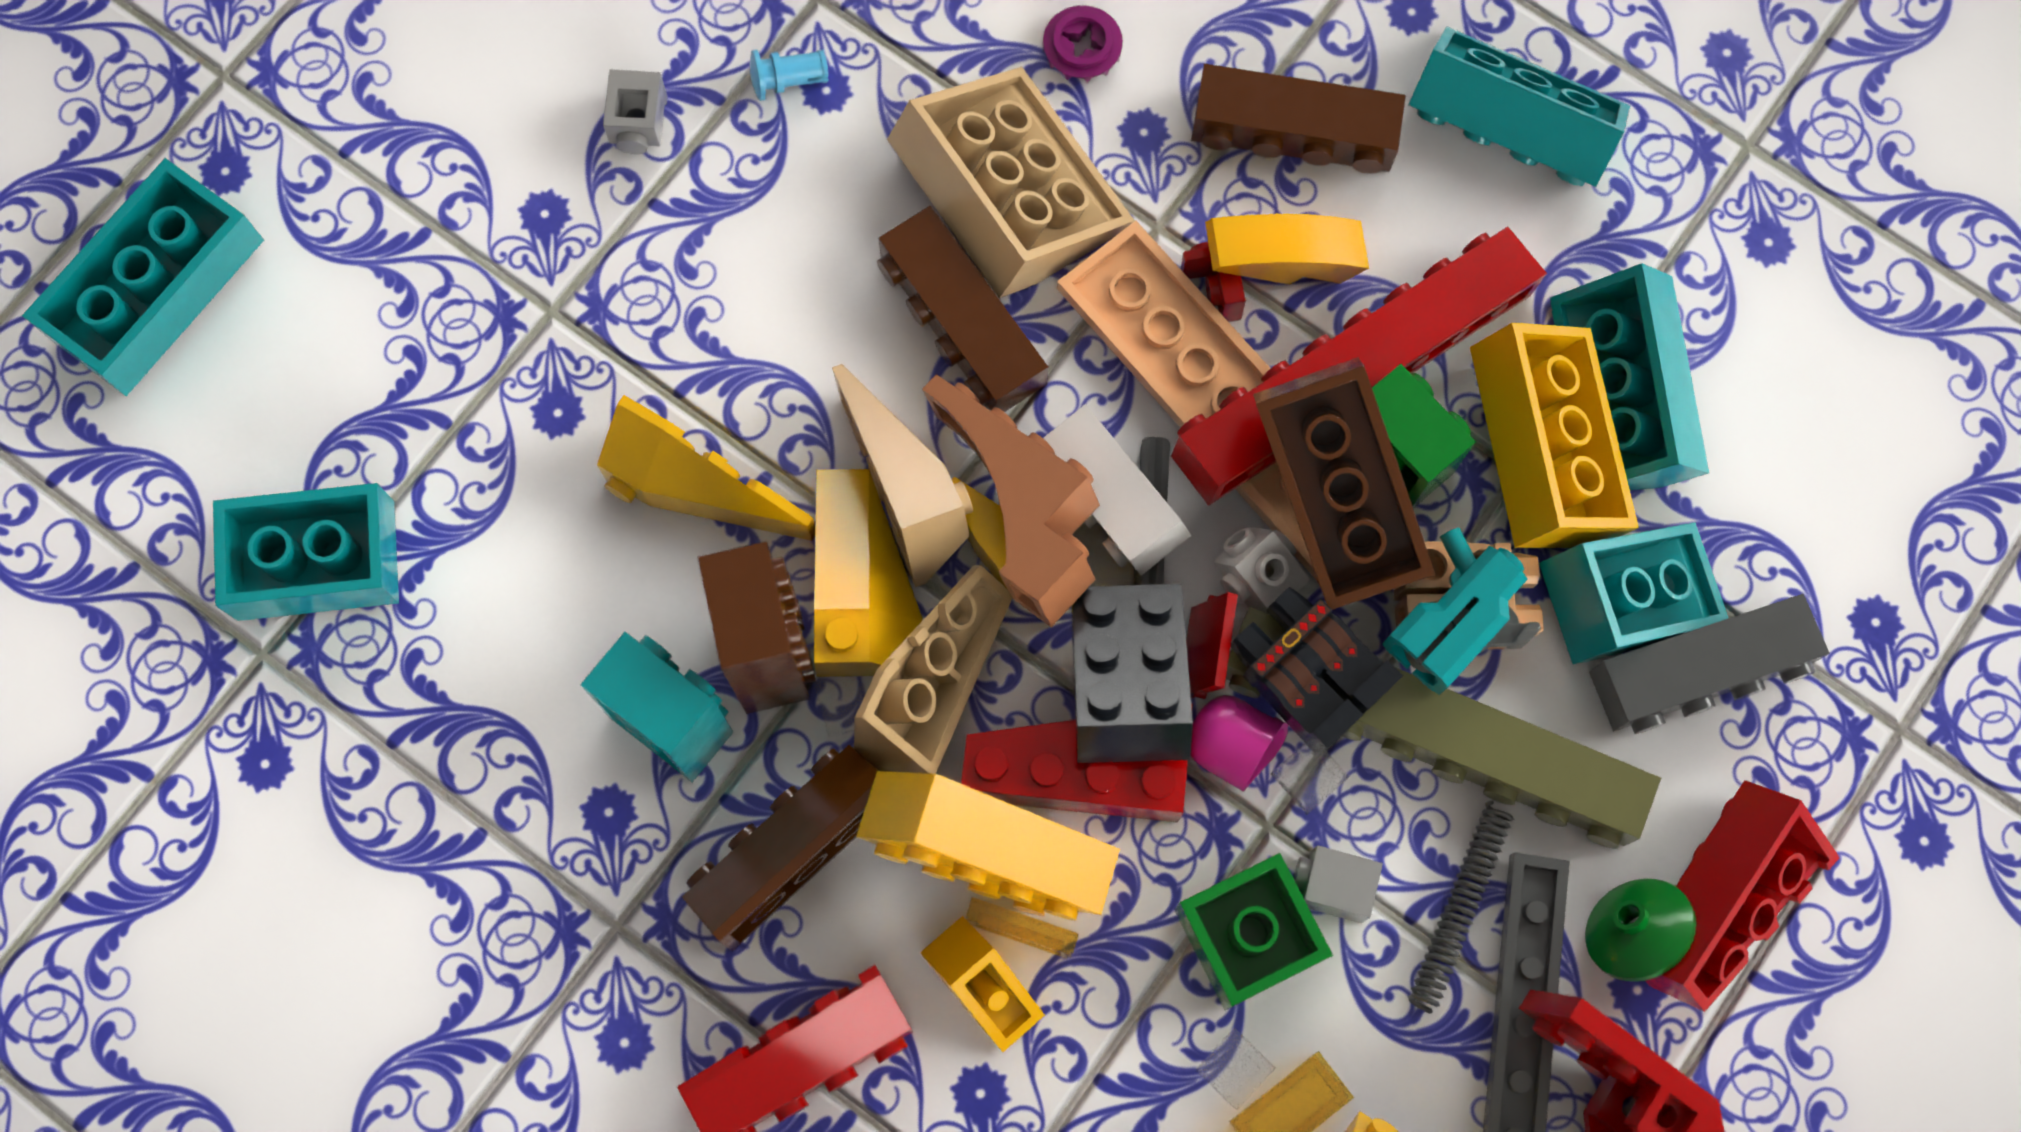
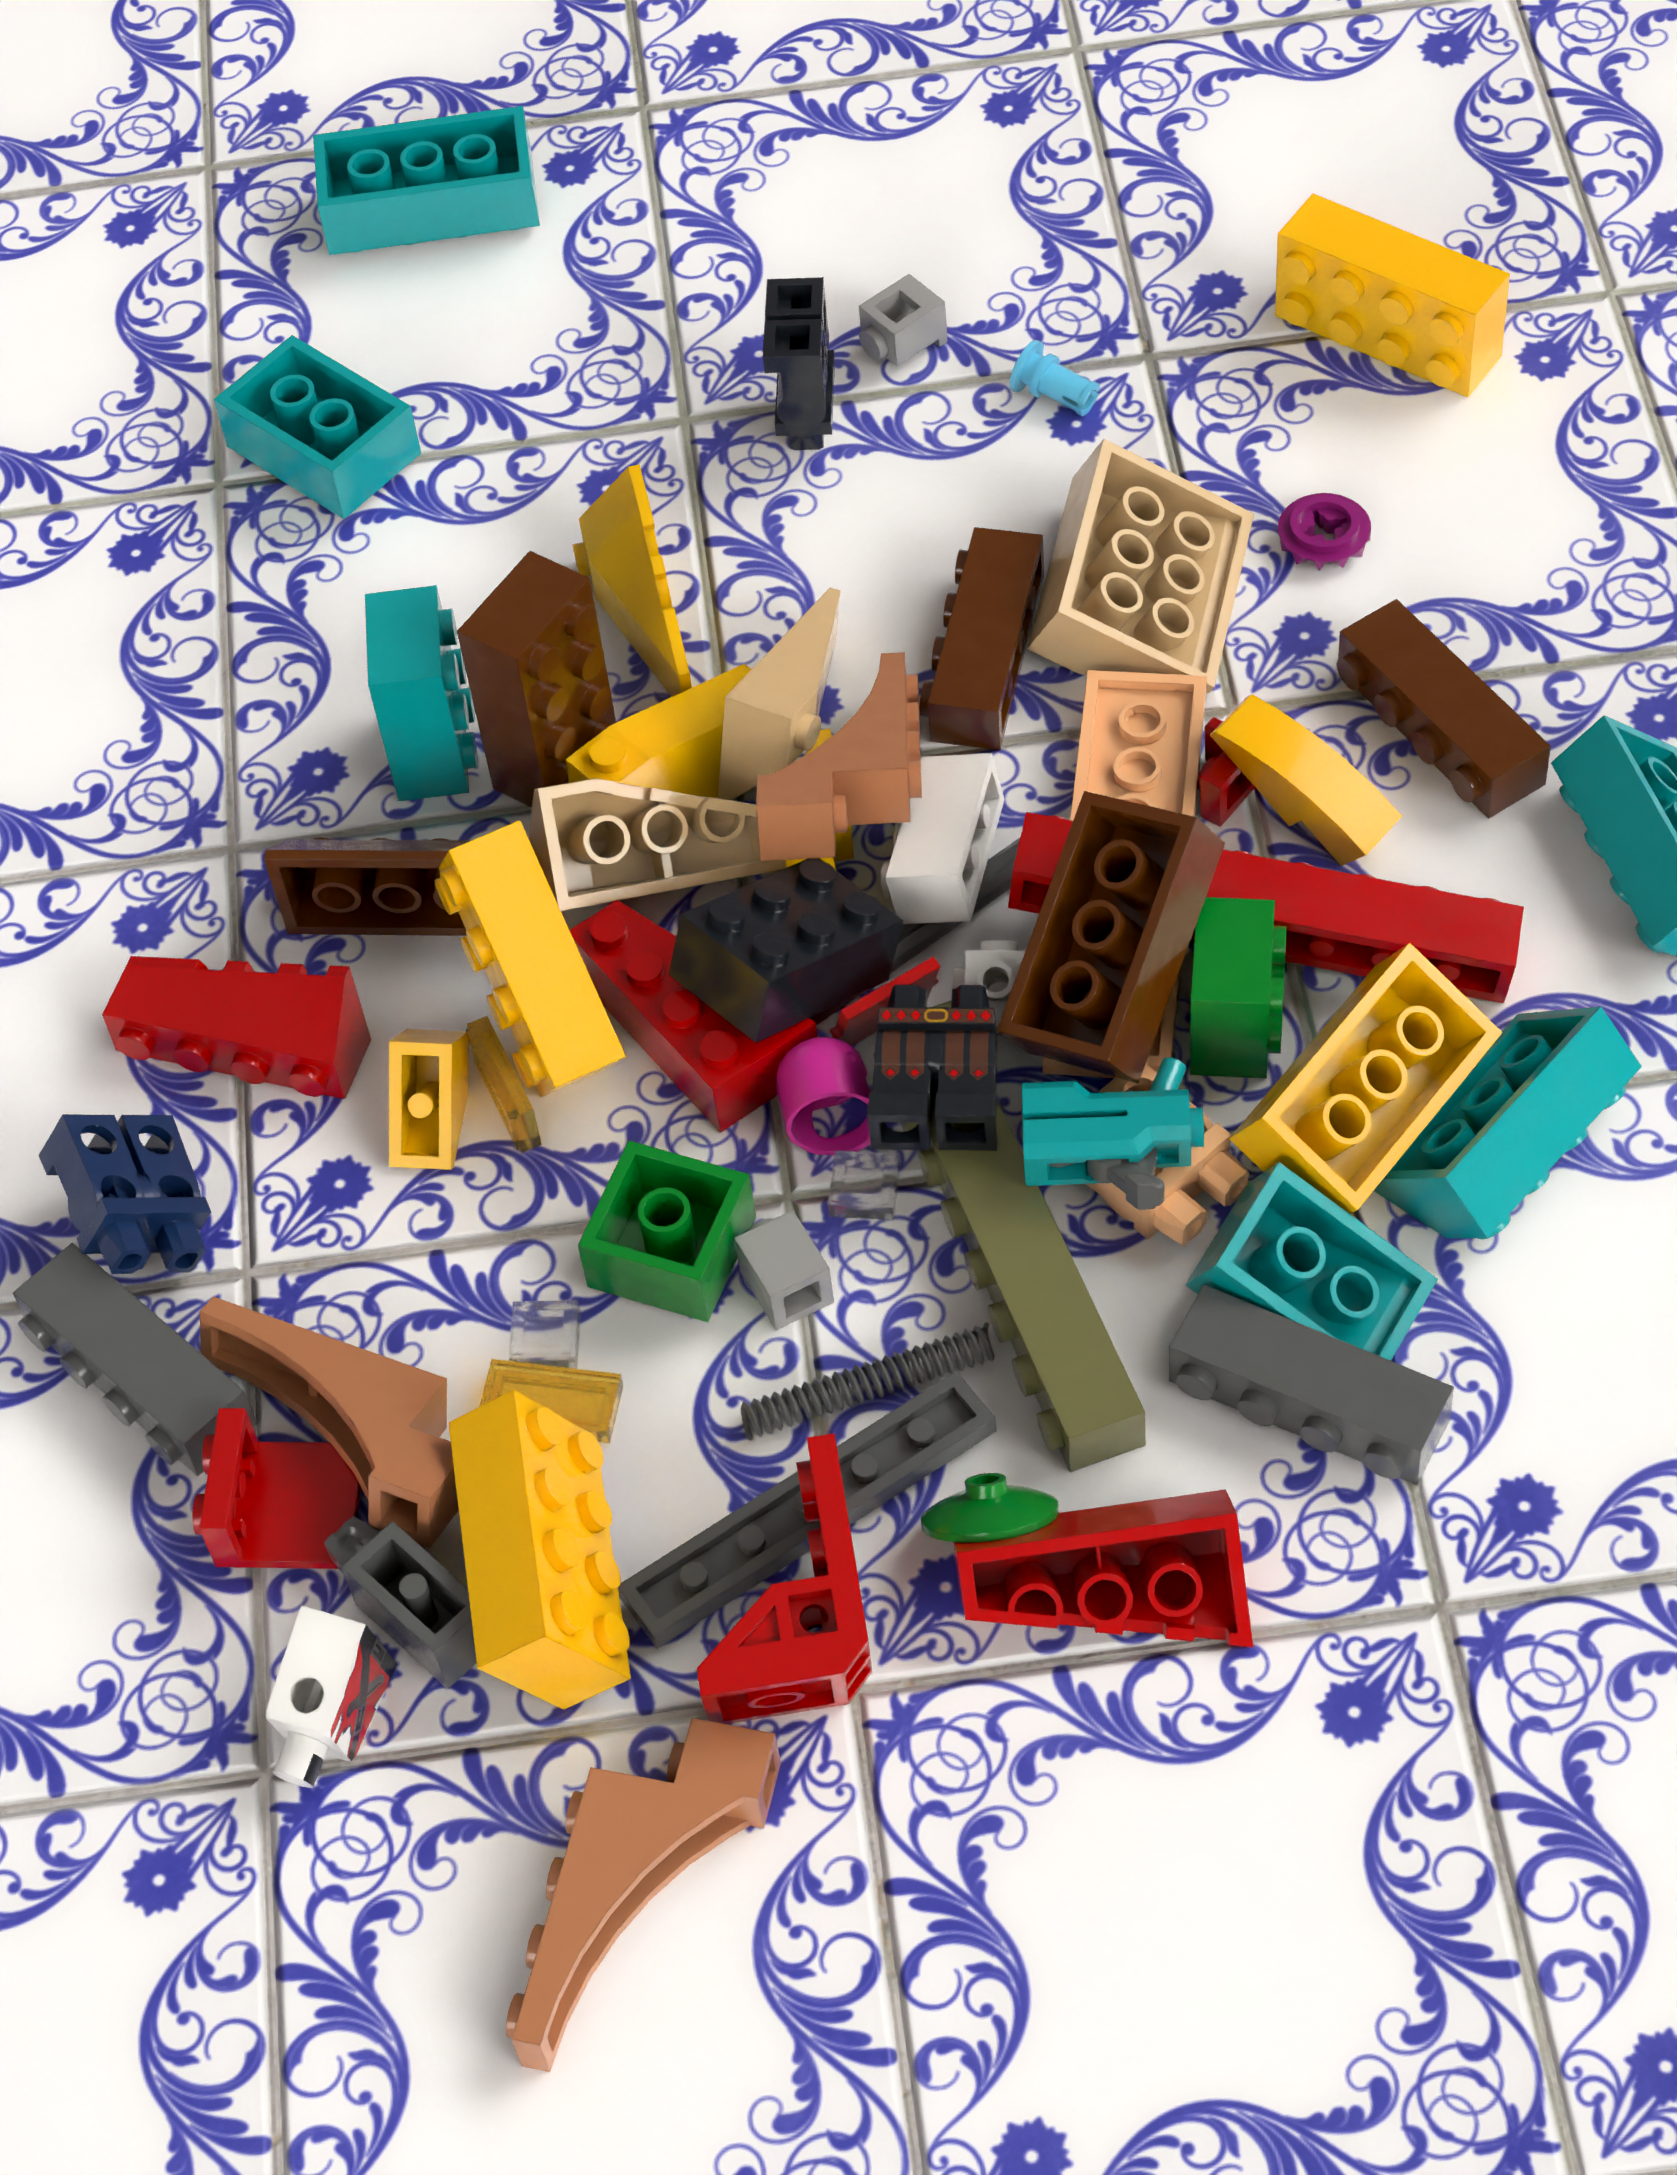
camera: 55 degrees right, 20 degrees down
none -> black hips [763,277,835,450]

